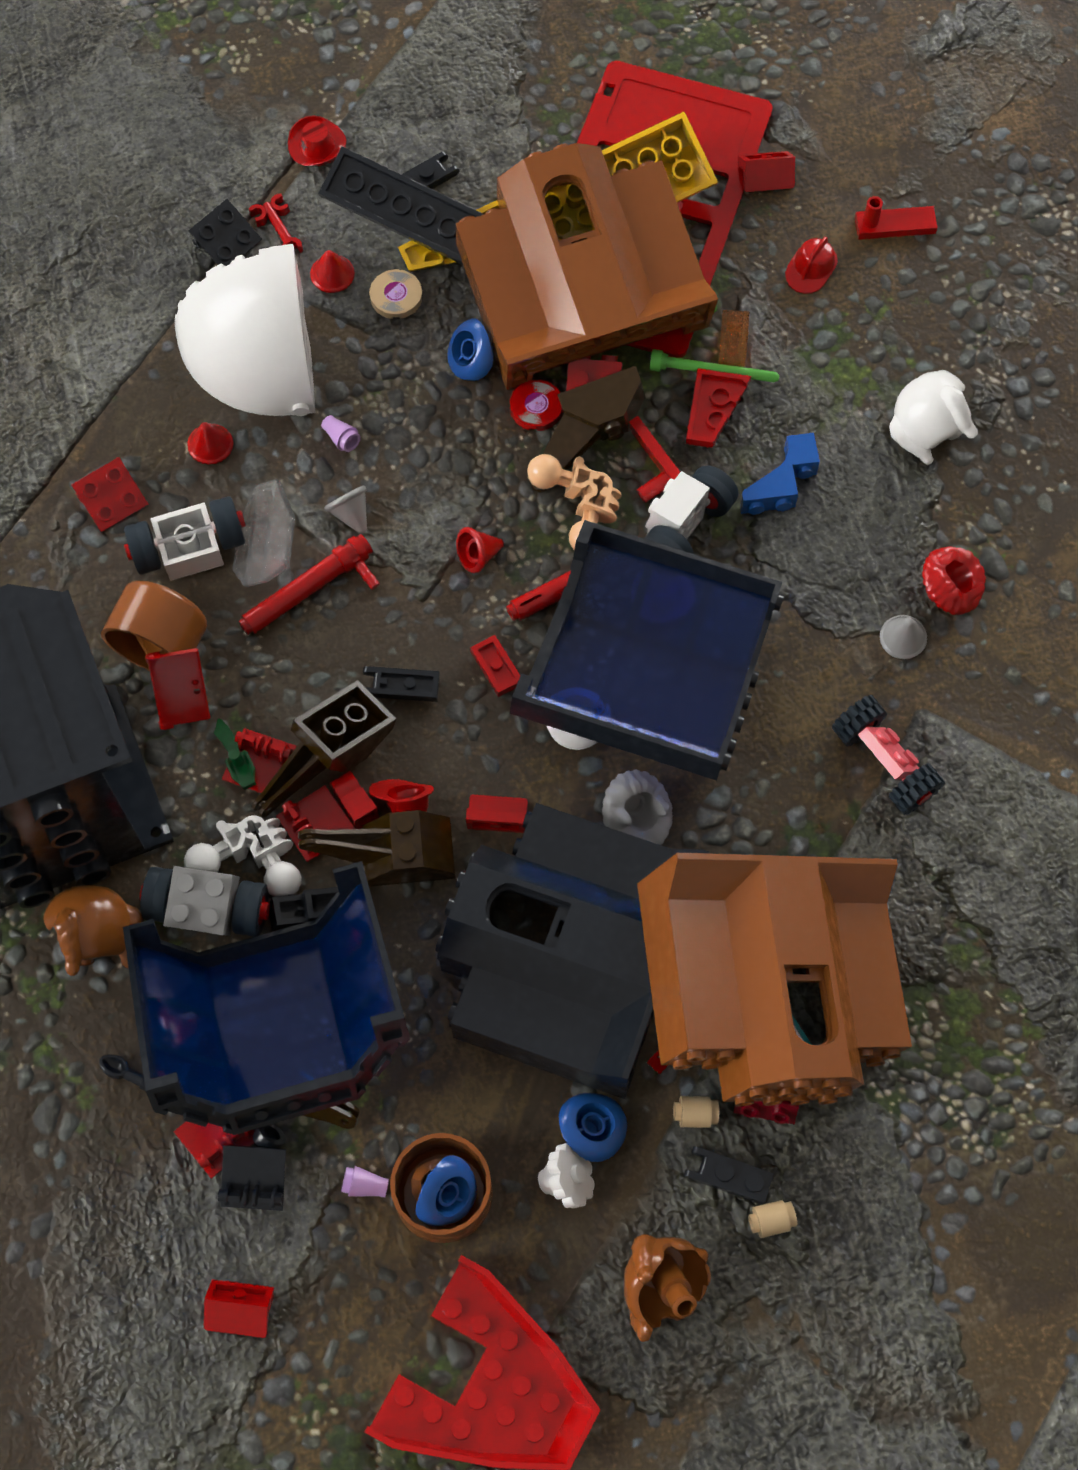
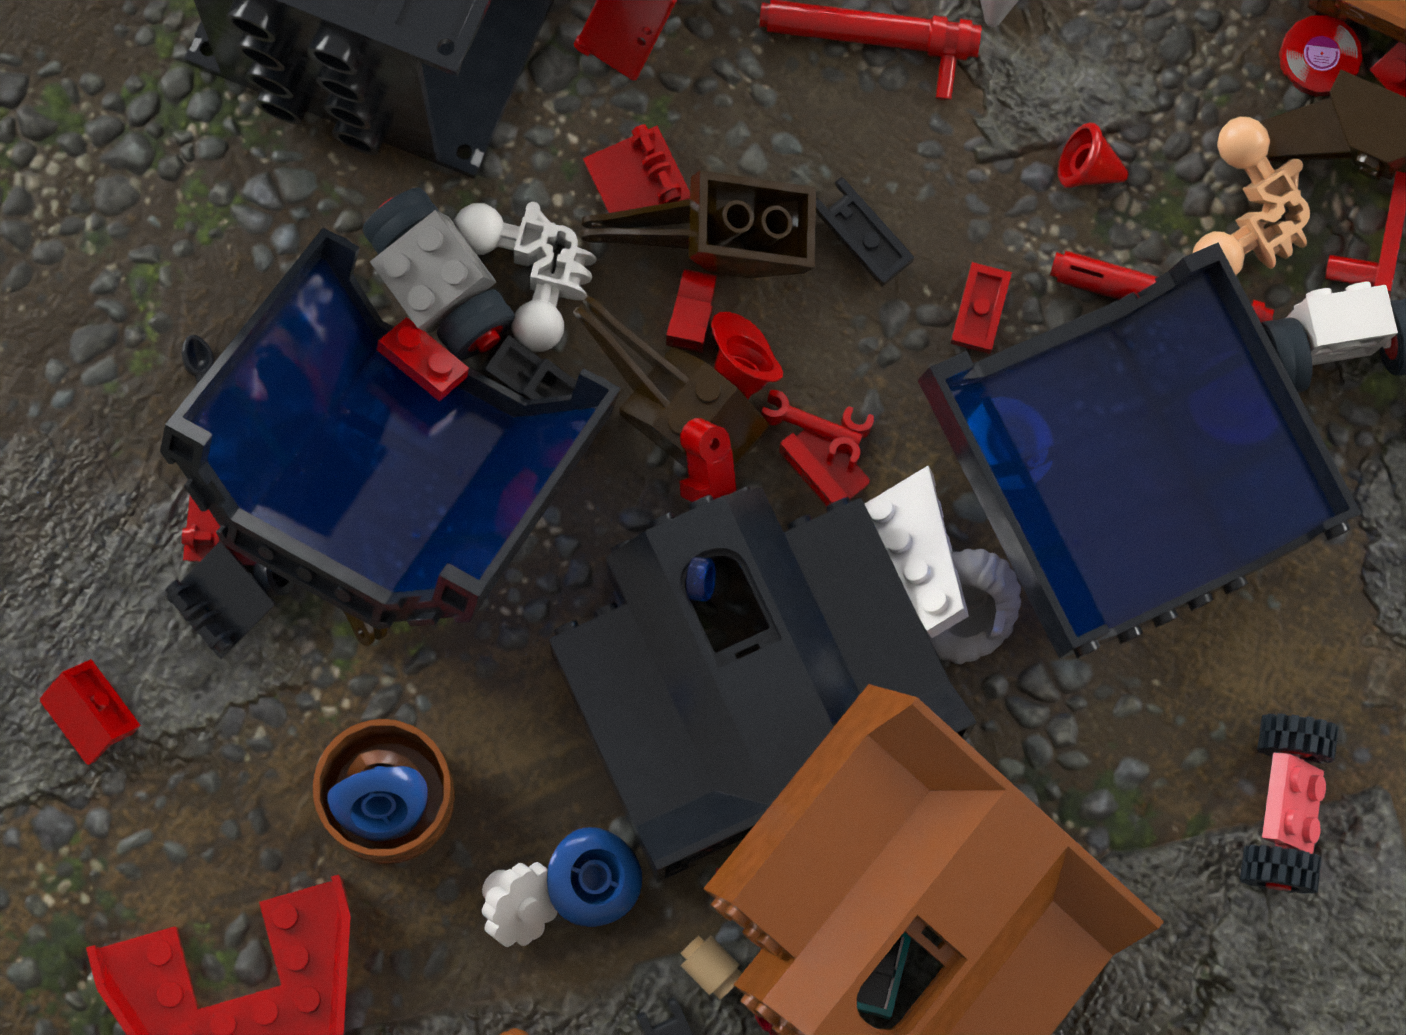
camera: 40 degrees right, 10 degrees up
dark orange piece [43,885,144,976] -> none
dark green piece [214,718,256,790] -> none
red hinge [276,785,355,862] -> none
lavender cone [341,1166,389,1197] -> none
none -> red plate [377,317,469,401]
none -> red leg [679,418,736,502]
none -> clear blue tile [686,557,716,601]
none -> red bar [761,390,874,470]
none -> white wing [865,466,969,638]

